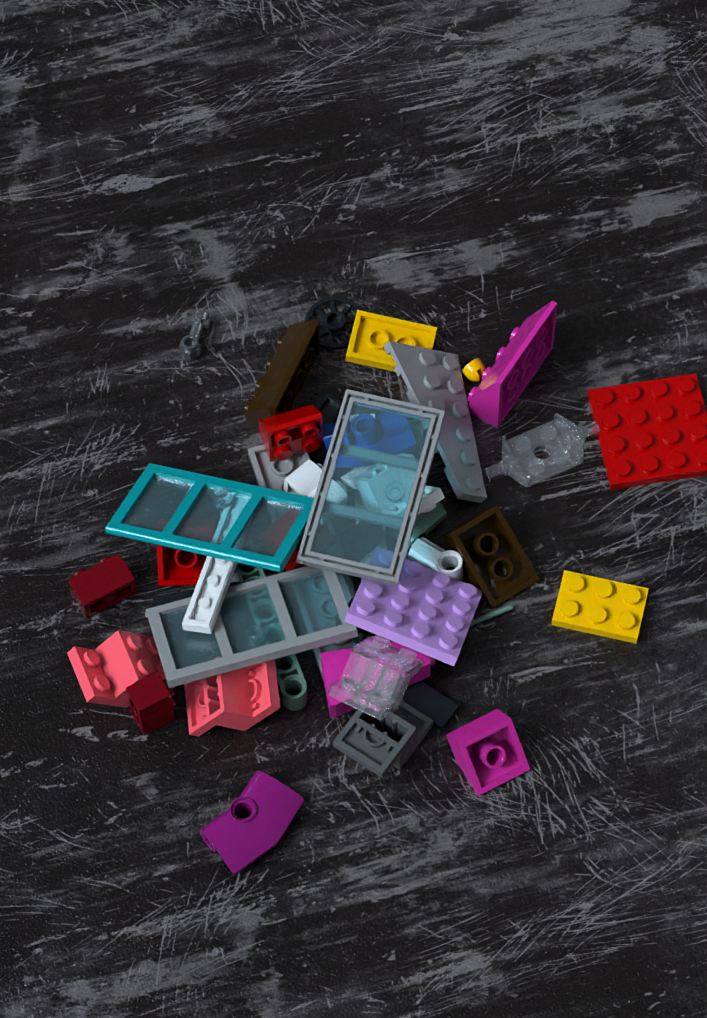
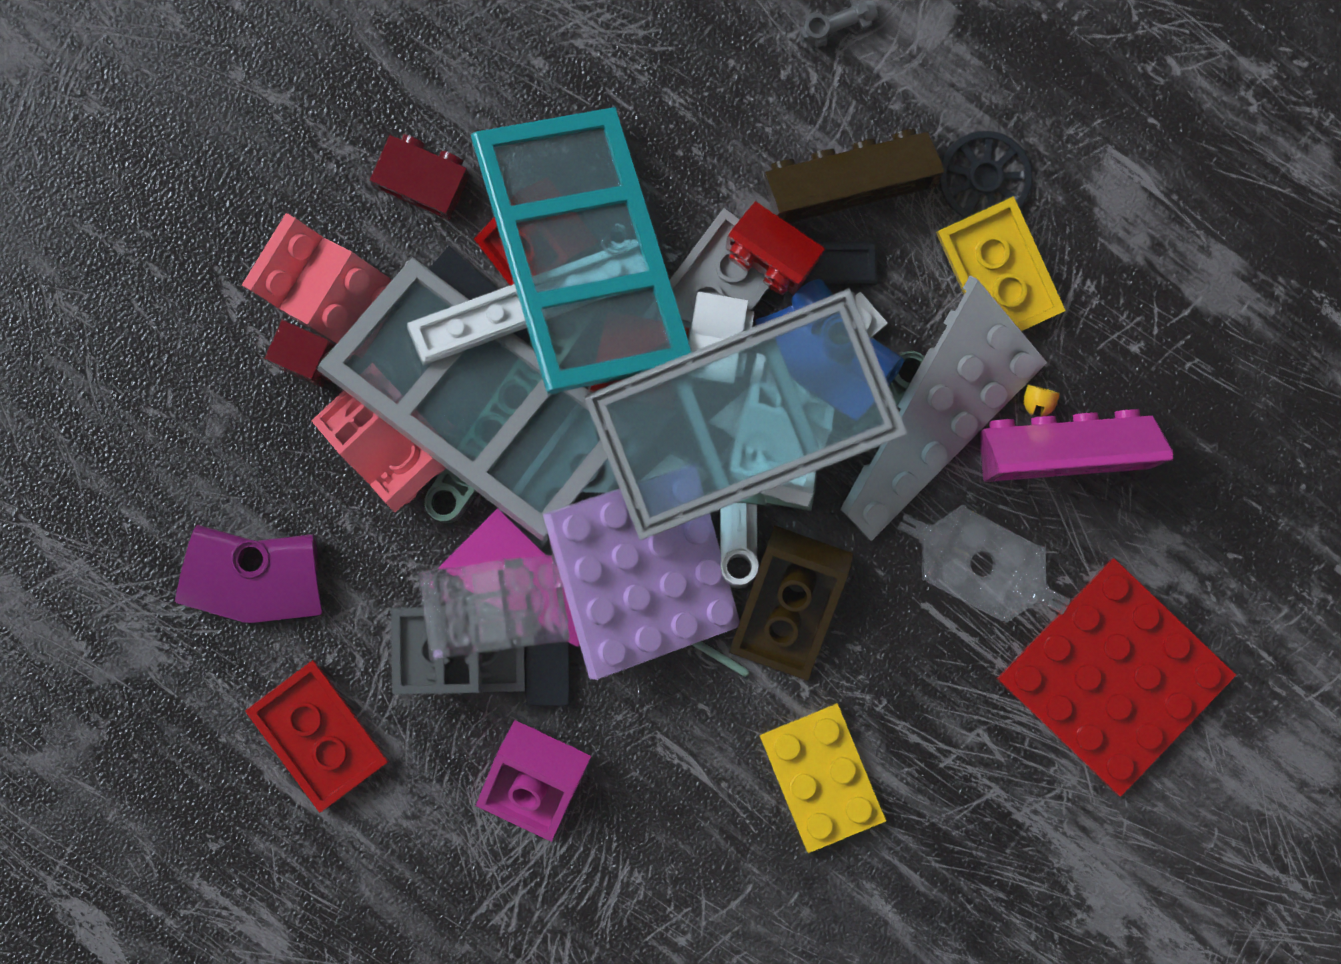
camera: 55 degrees right, 25 degrees up
none -> red plate [245,660,389,813]

